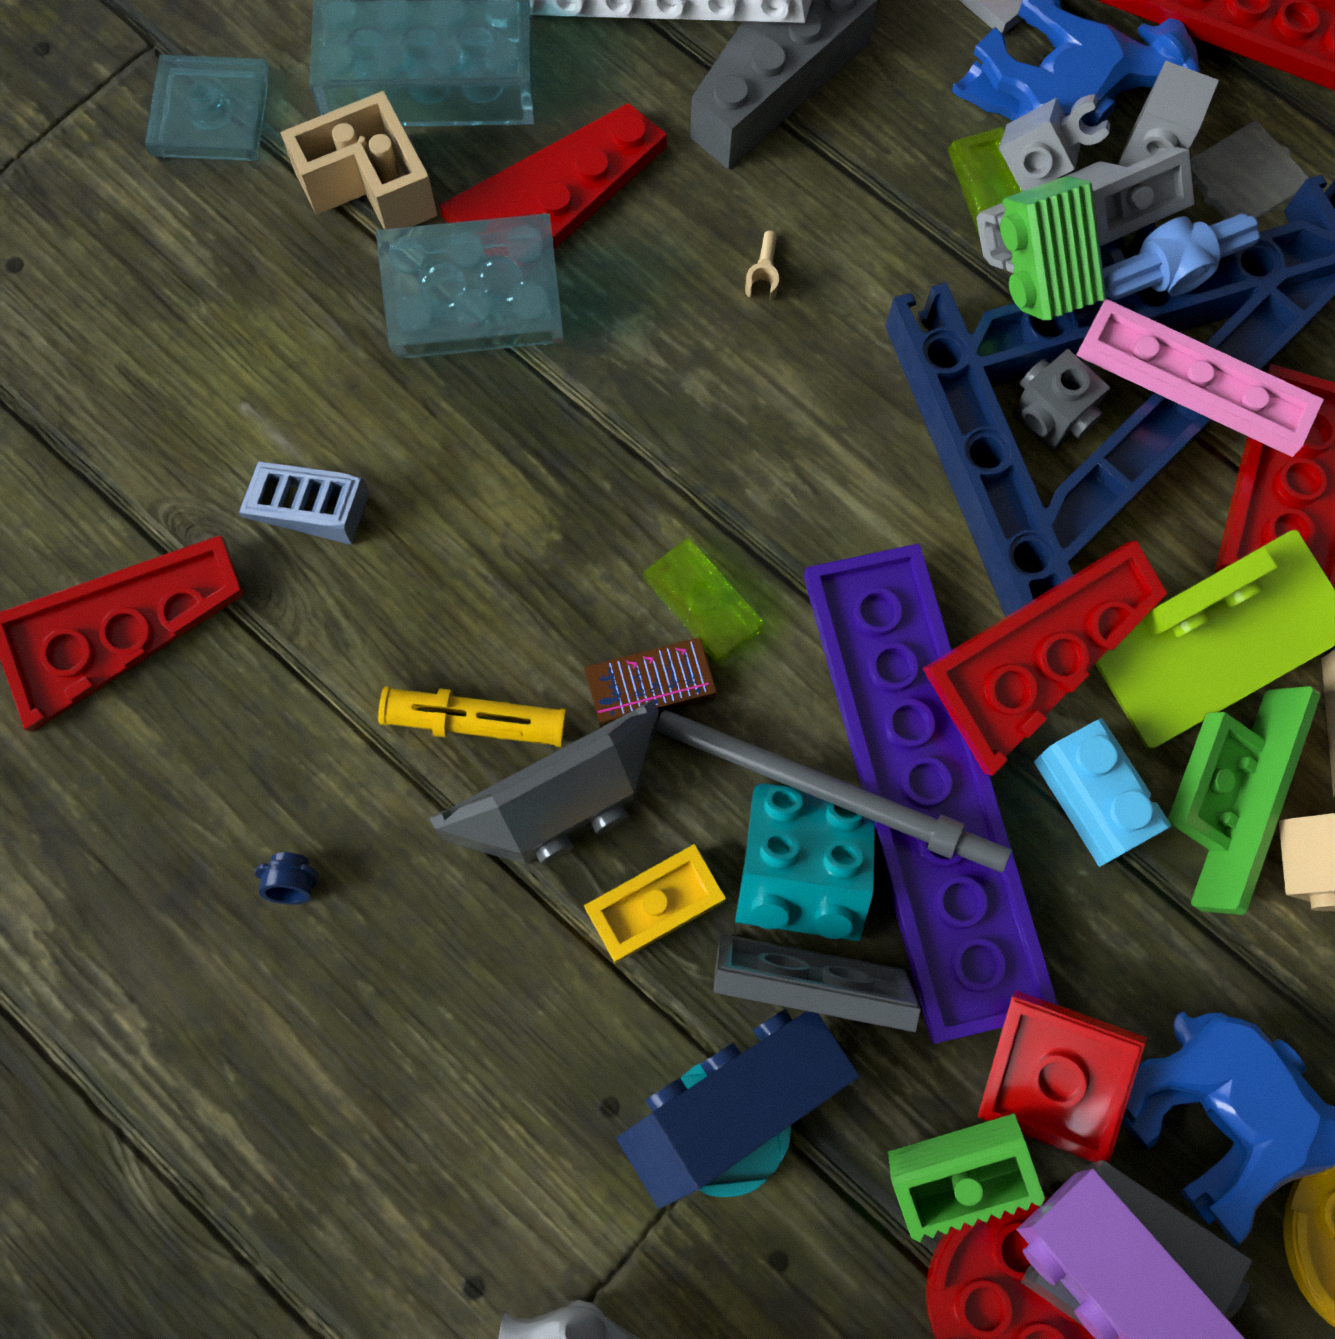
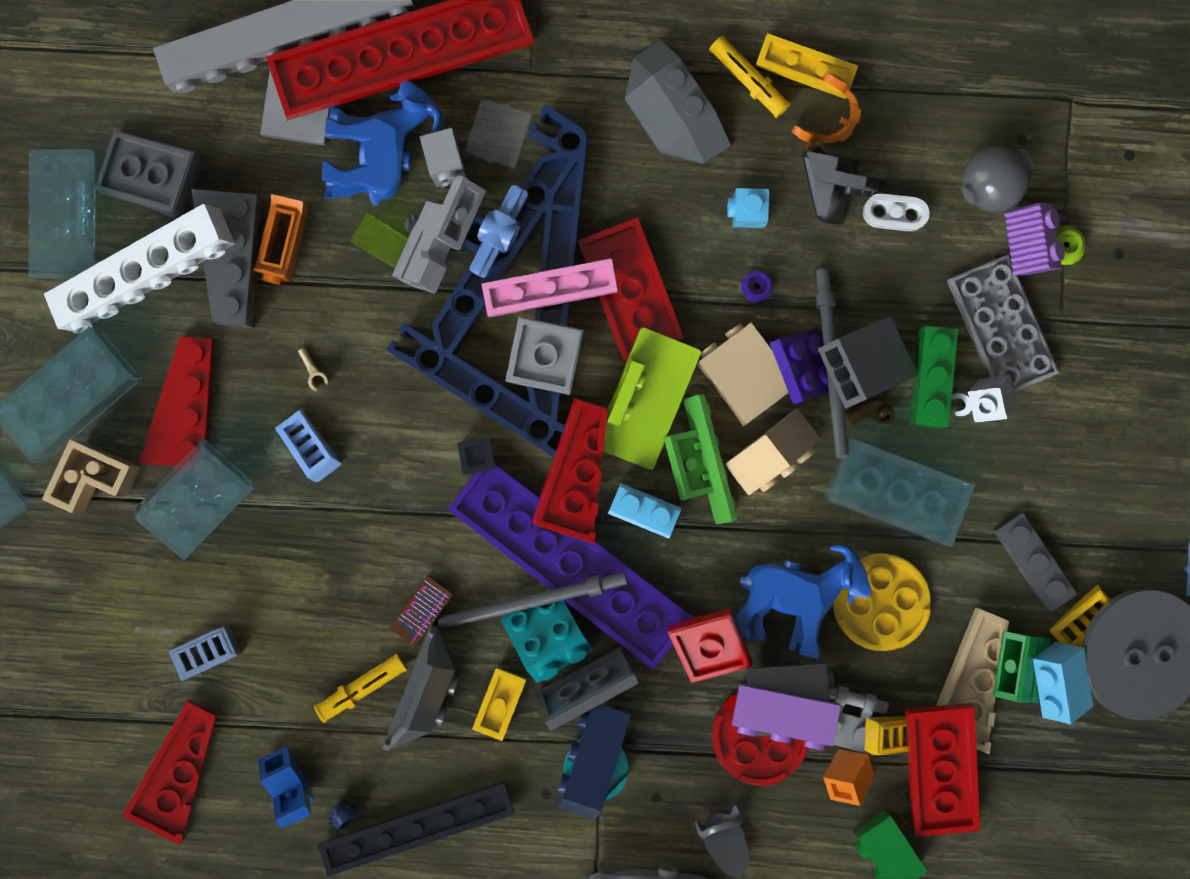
camera: 30 degrees left, 15 degrees up
clear neon green plate [643,537,765,665] -> none
bright green brick [888,1113,1045,1242] -> none
light grey brick [999,94,1111,191] -> none
bright green brick [1000,176,1106,320] -> none
dark grey brick [1012,349,1110,453] -> none
none -> orange window [253,194,310,285]
none -> blue brick [258,746,314,829]
none -> light blue slope [275,409,342,482]
none -> black plate [317,781,515,877]
none -> black panel [457,437,496,475]
none -> light grey plate [505,317,584,395]

